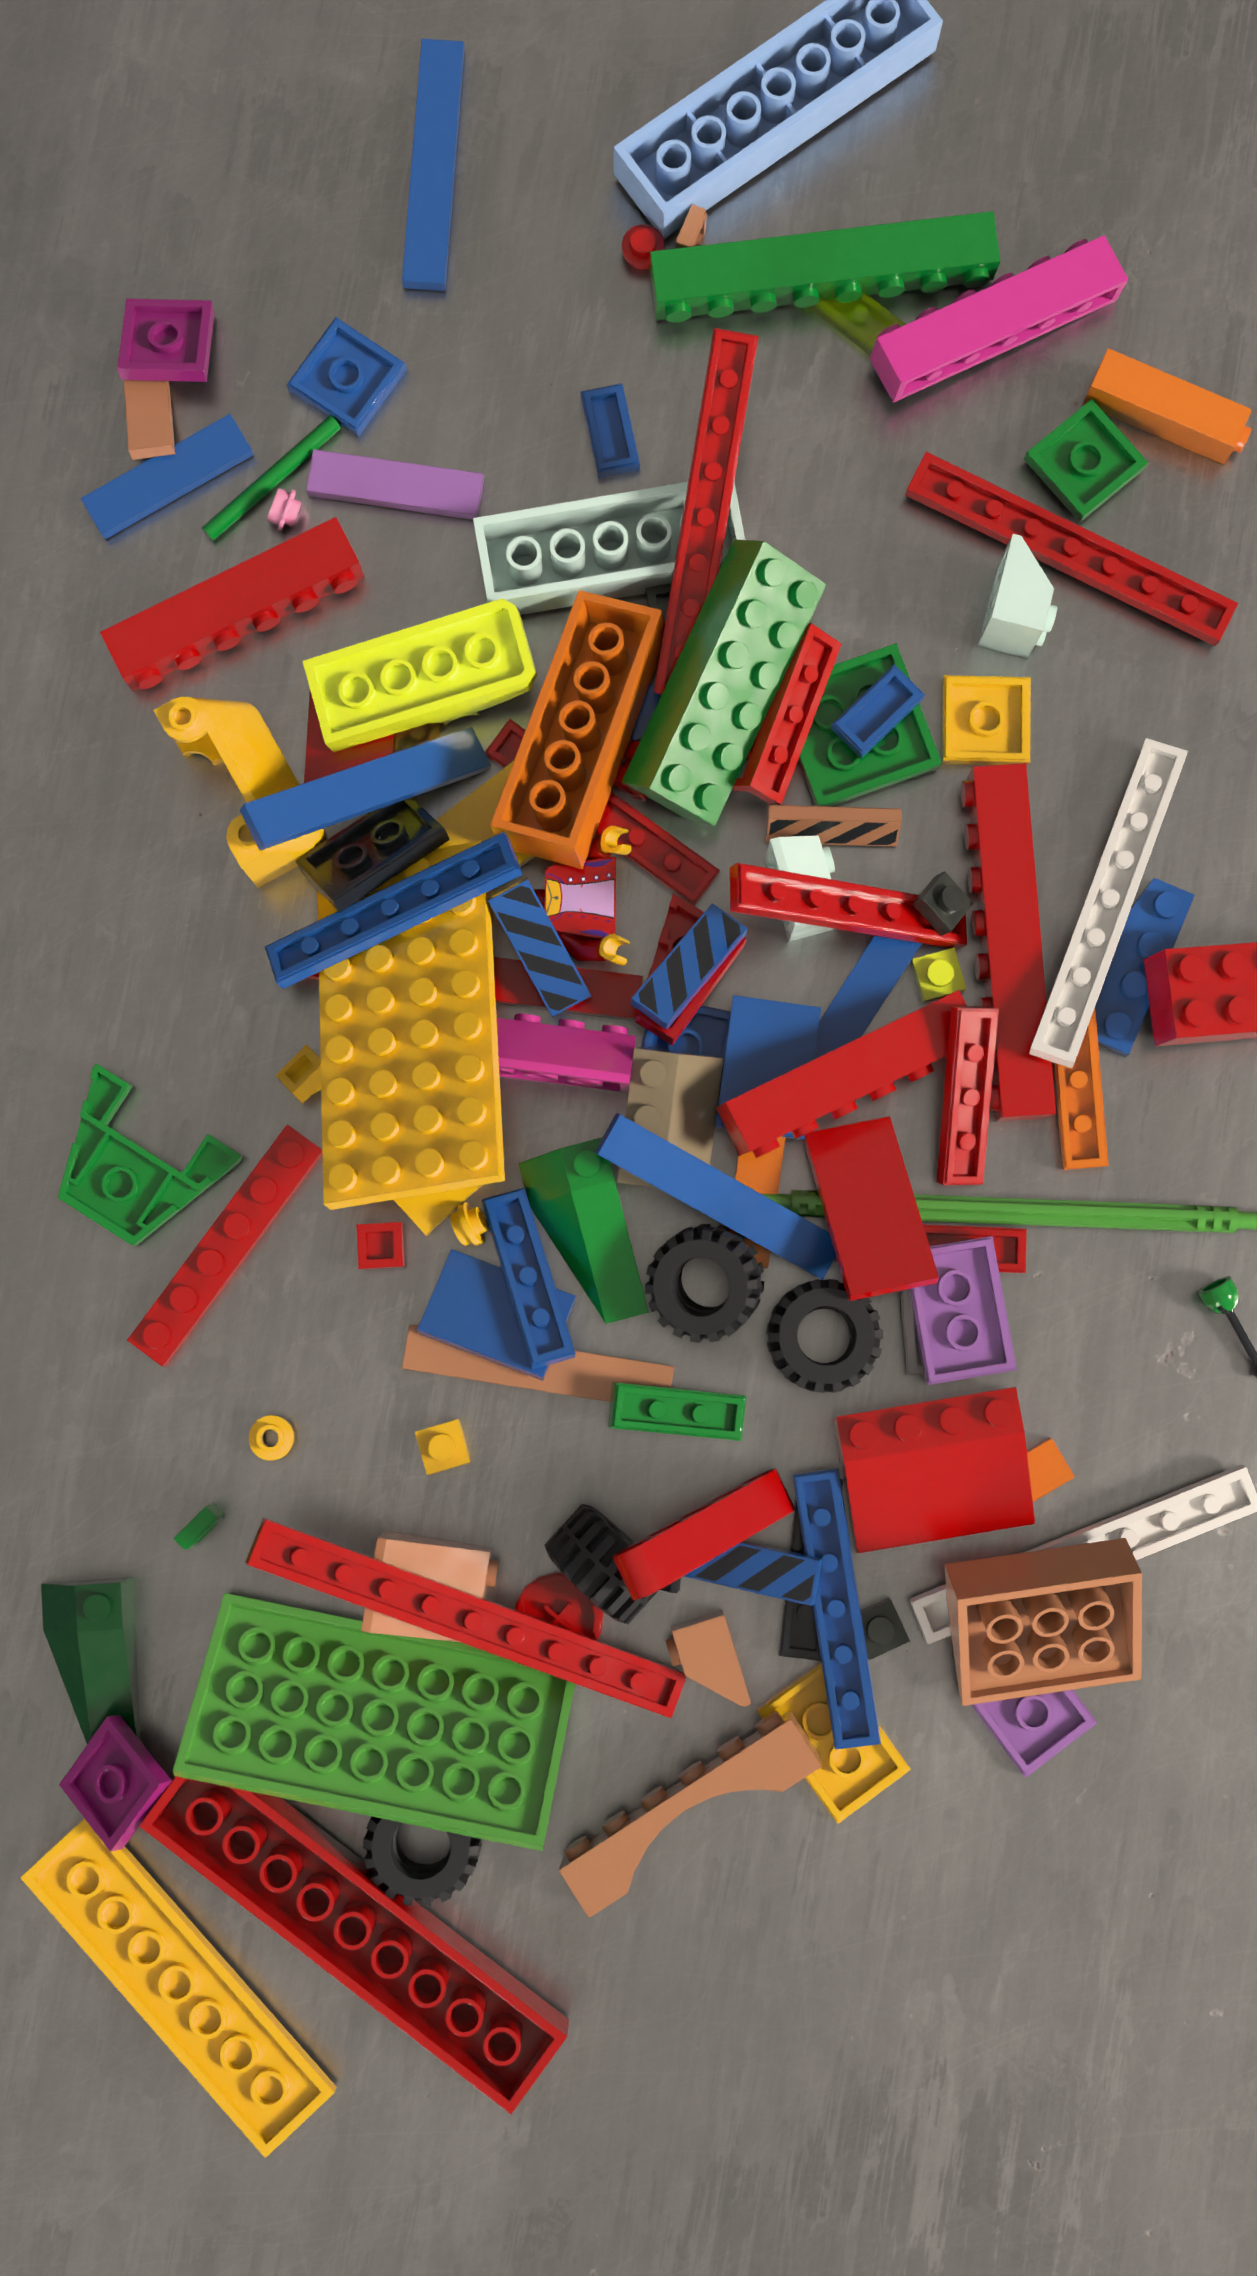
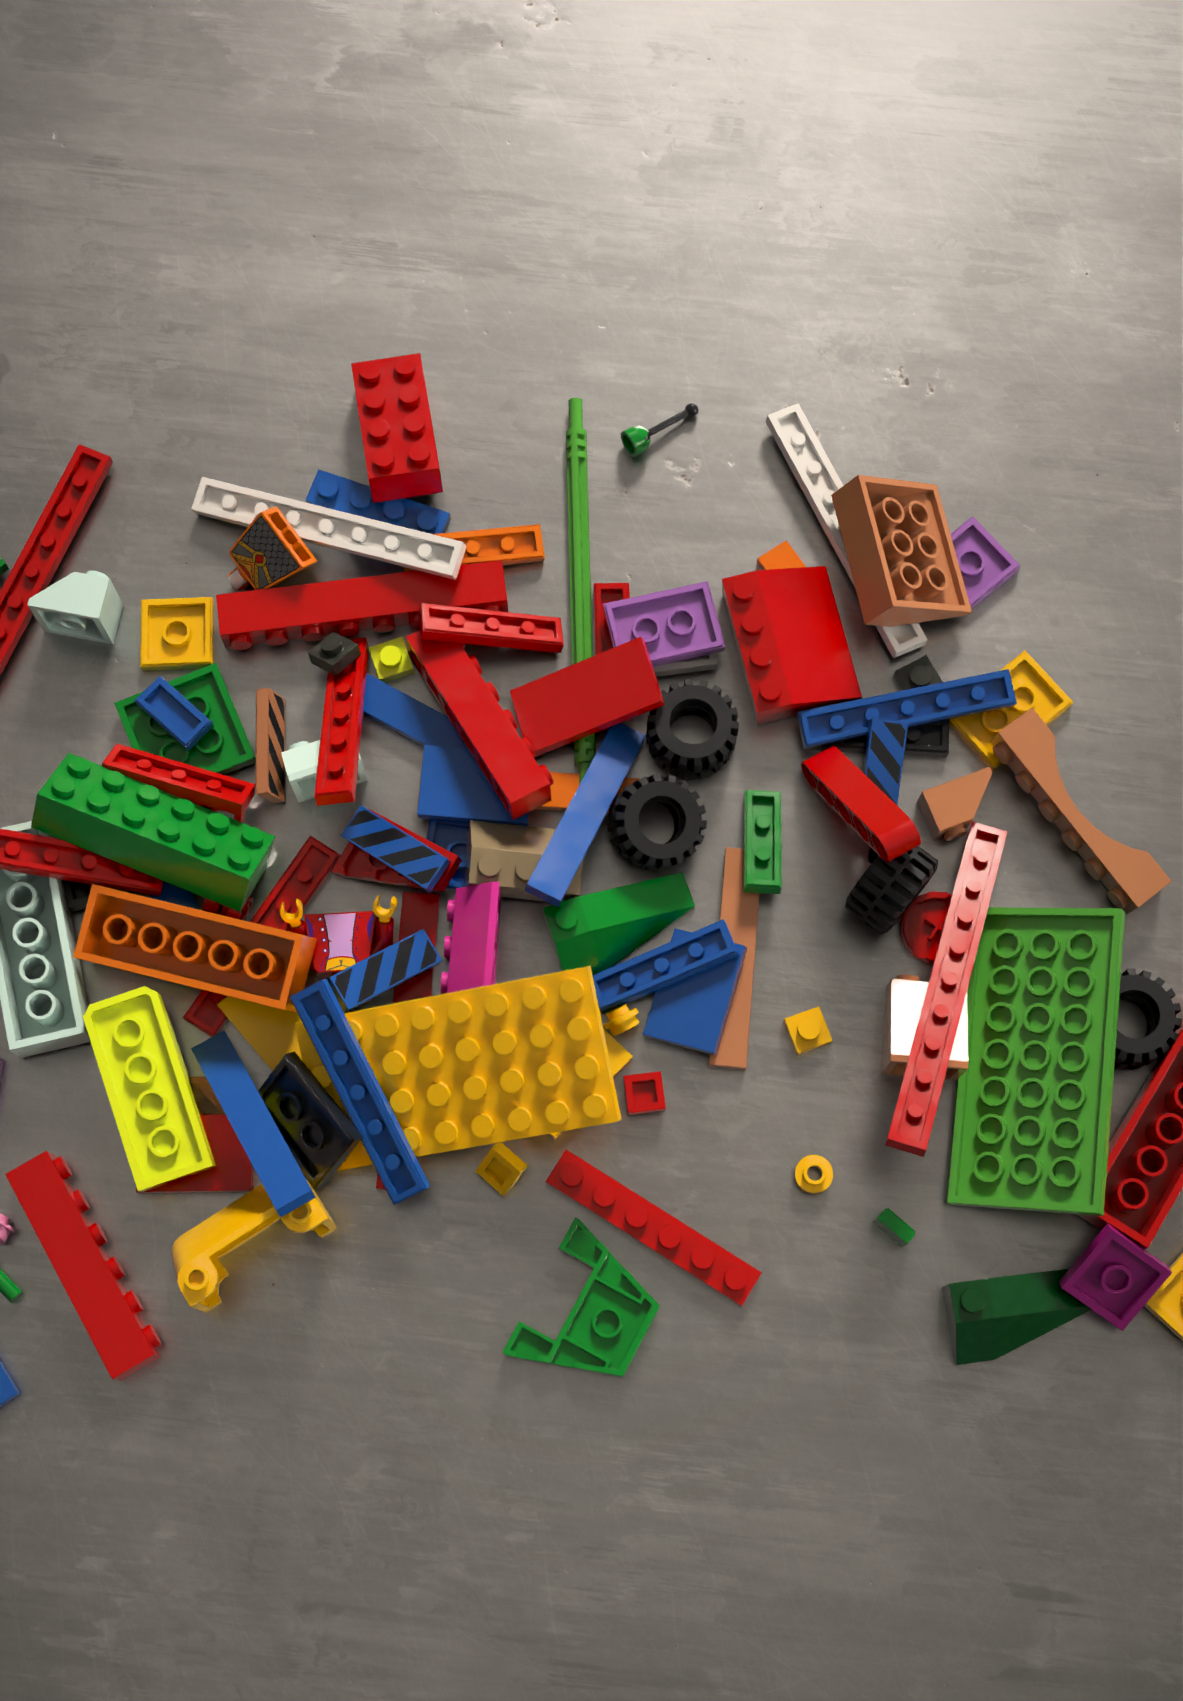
camera: 95 degrees left, 10 degrees down
none -> torso [228,506,317,591]

